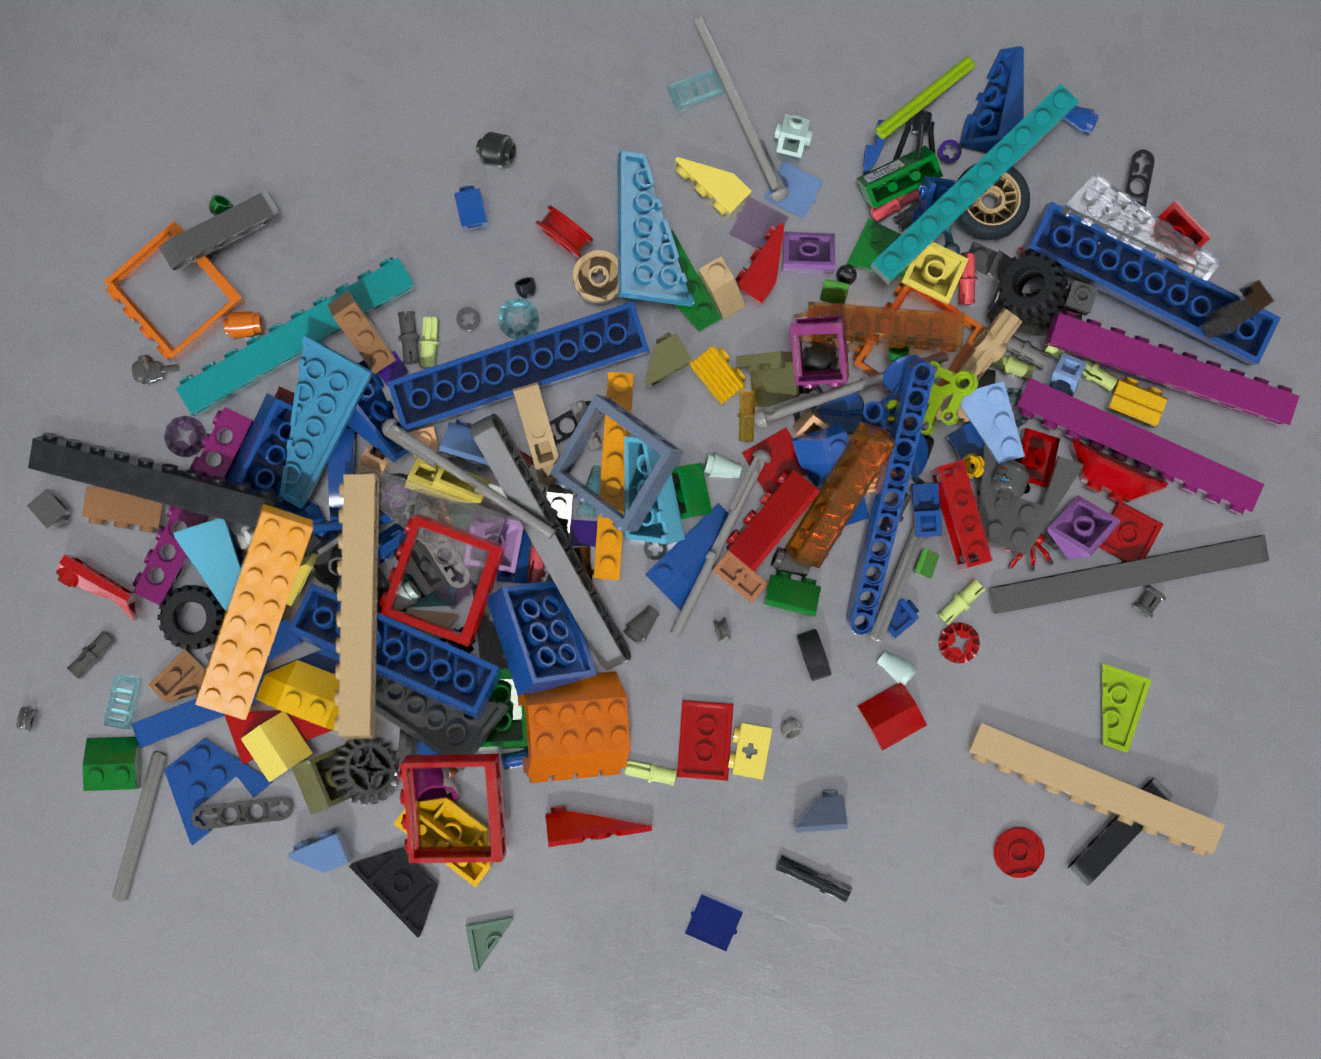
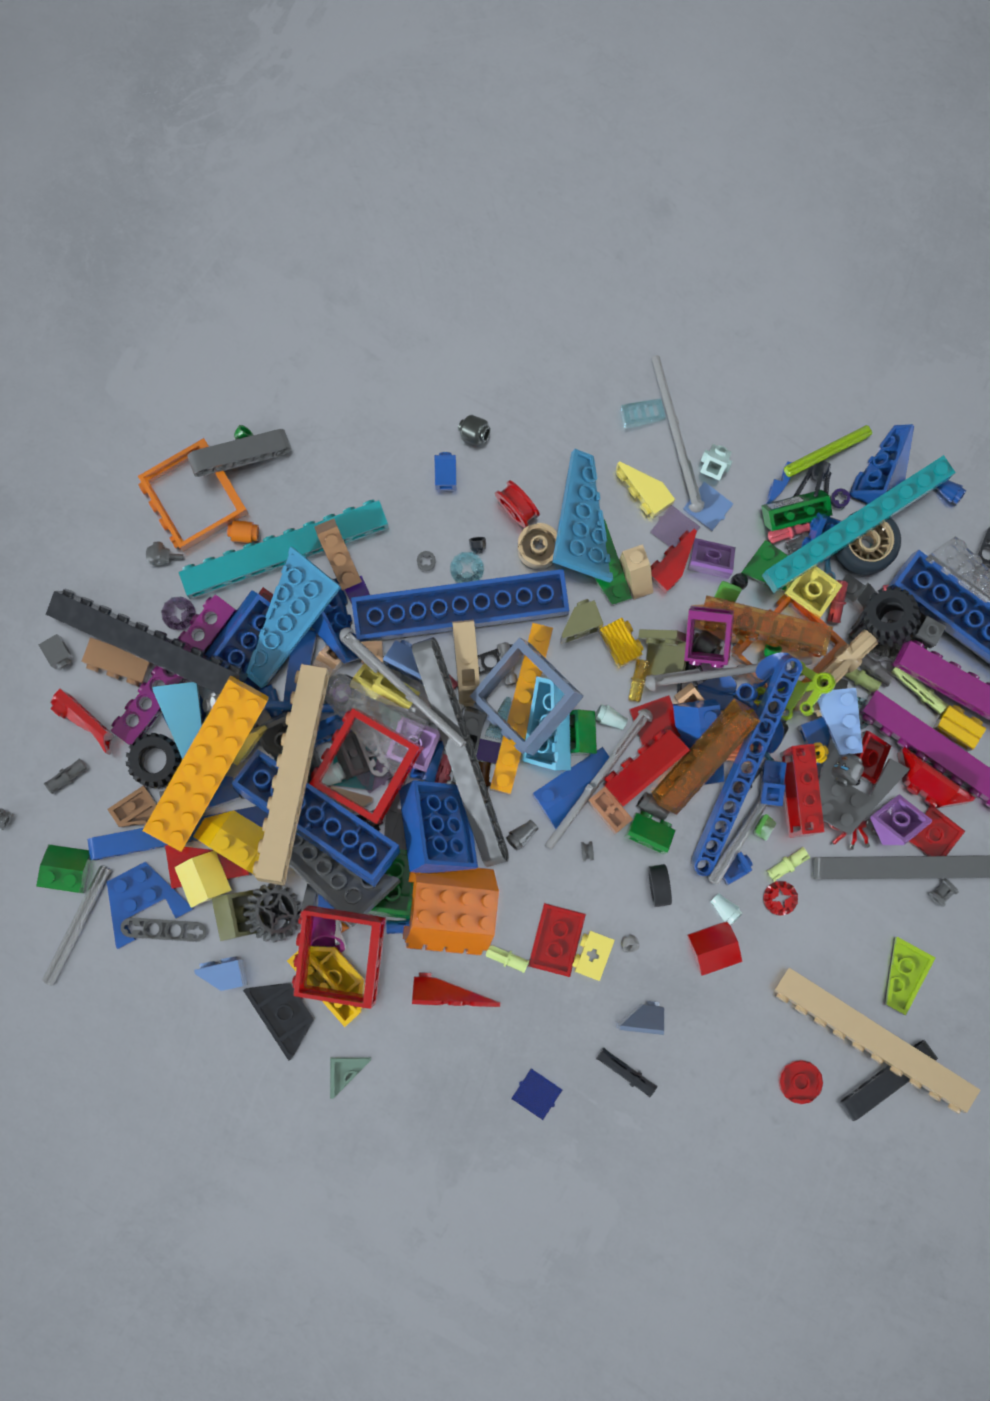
camera: 10 degrees right, 5 degrees down
clear light blue slope [103,674,141,730] -> none
dark grey pin [398,311,420,364] -> none
yellowish green axle [419,316,439,368] -> none
dark grey bush [644,541,667,560] -> none
light blue brick [1049,353,1087,397] -> none

